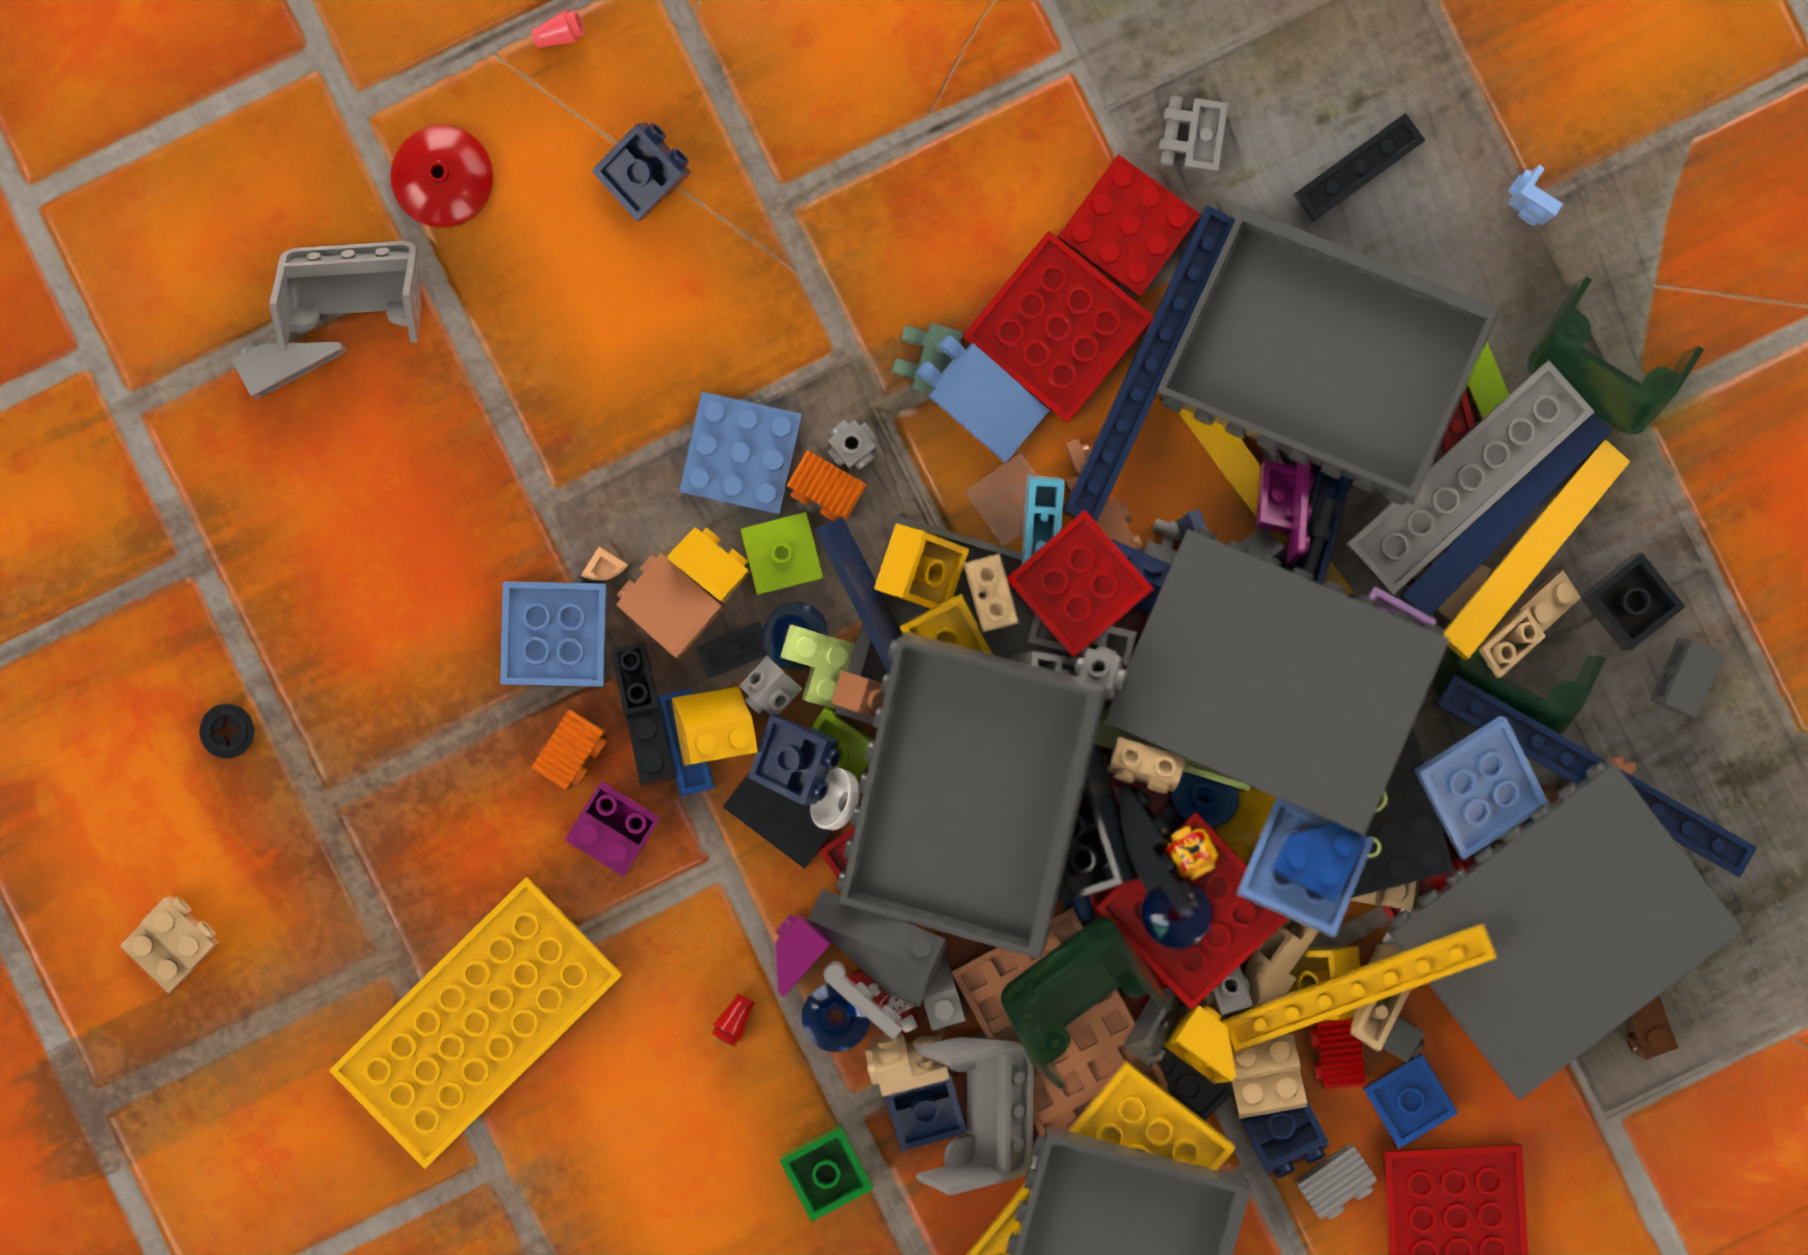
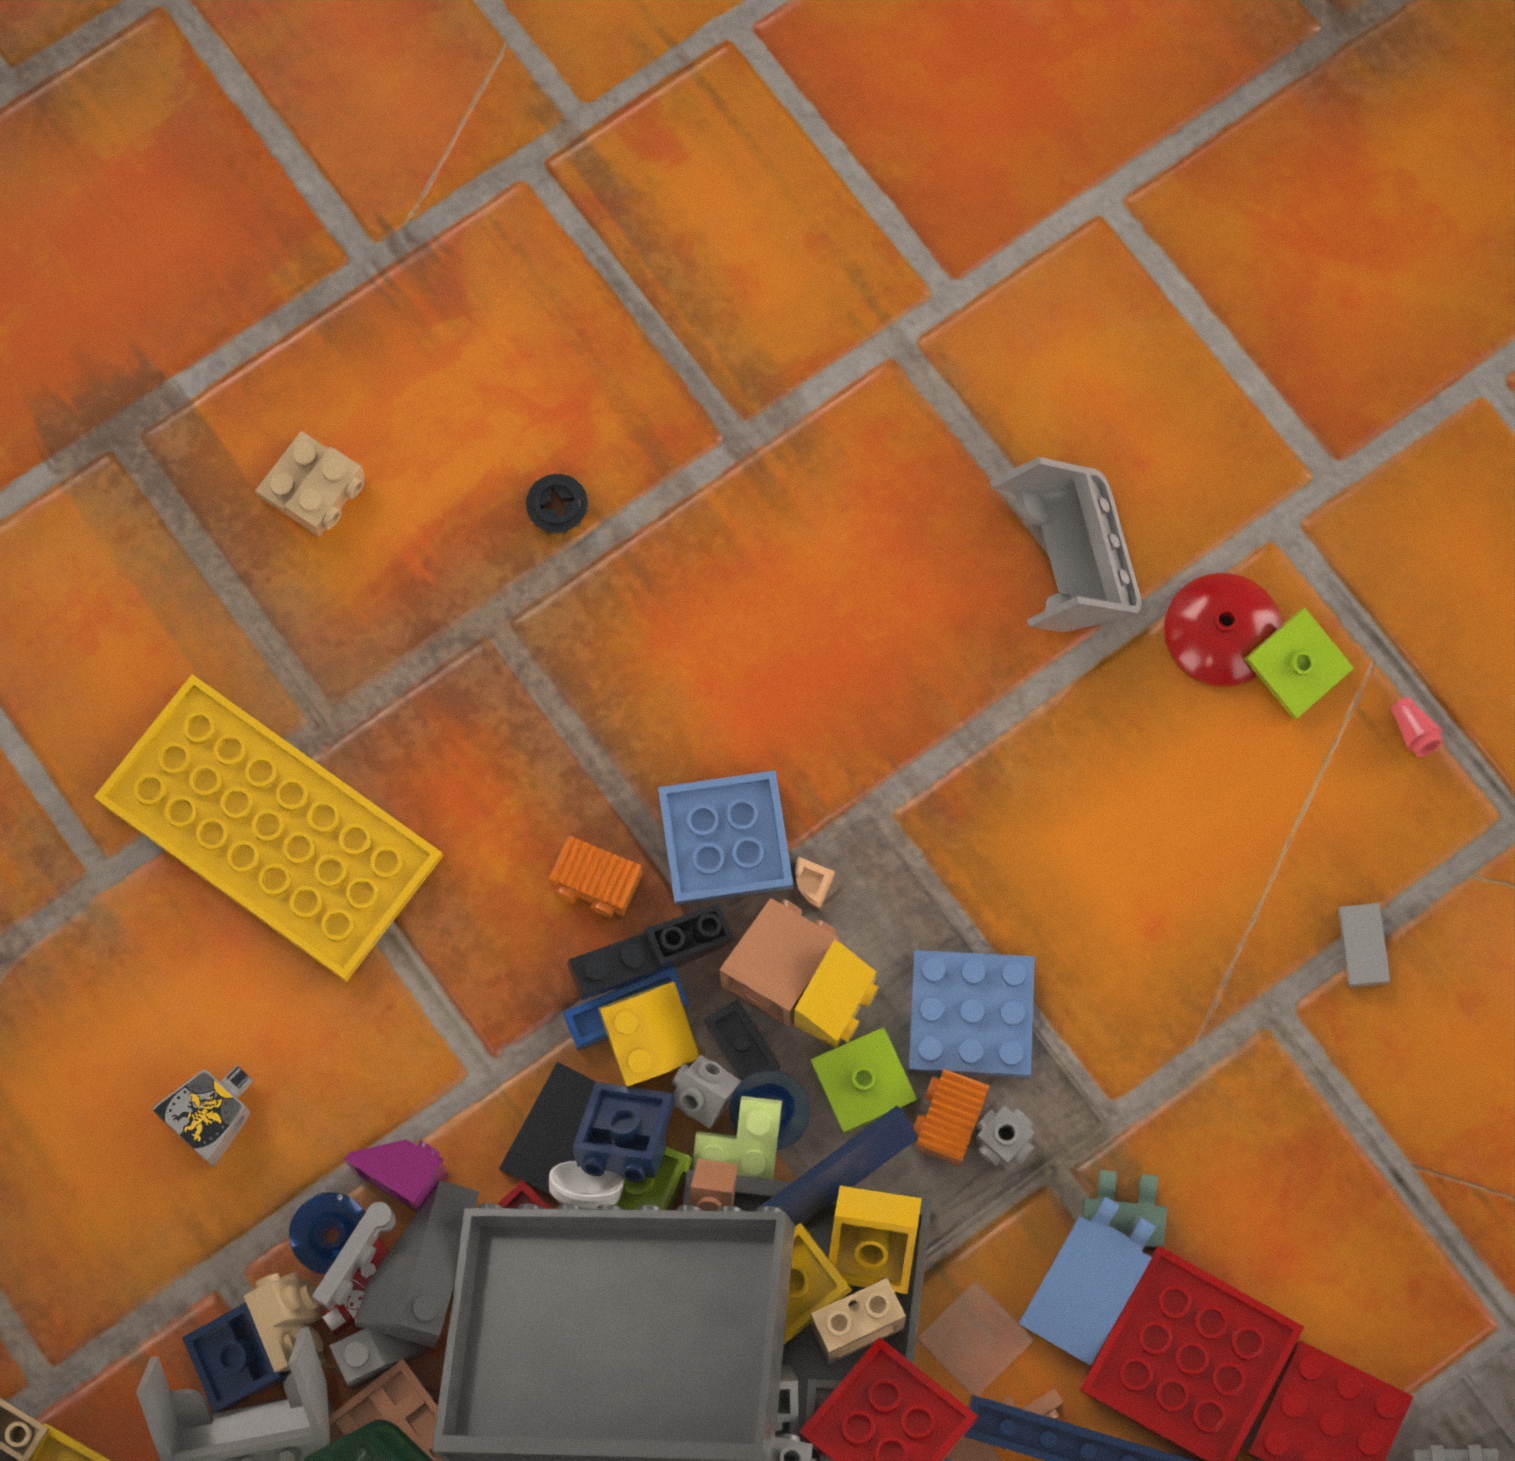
camera: 85 degrees right, 15 degrees down
light grey slope [232,342,348,399] -> none
magenta slope [565,781,661,877] -> none
dark blue plate [592,122,692,221] -> none
red cone [711,993,755,1047] -> none
green brick [779,1122,873,1222] -> none
medium azure slope [1022,475,1065,564] -> none
none -> torso [152,1065,254,1167]
none -> lime plate [1244,608,1354,719]
none -> light grey tile [1338,903,1390,988]

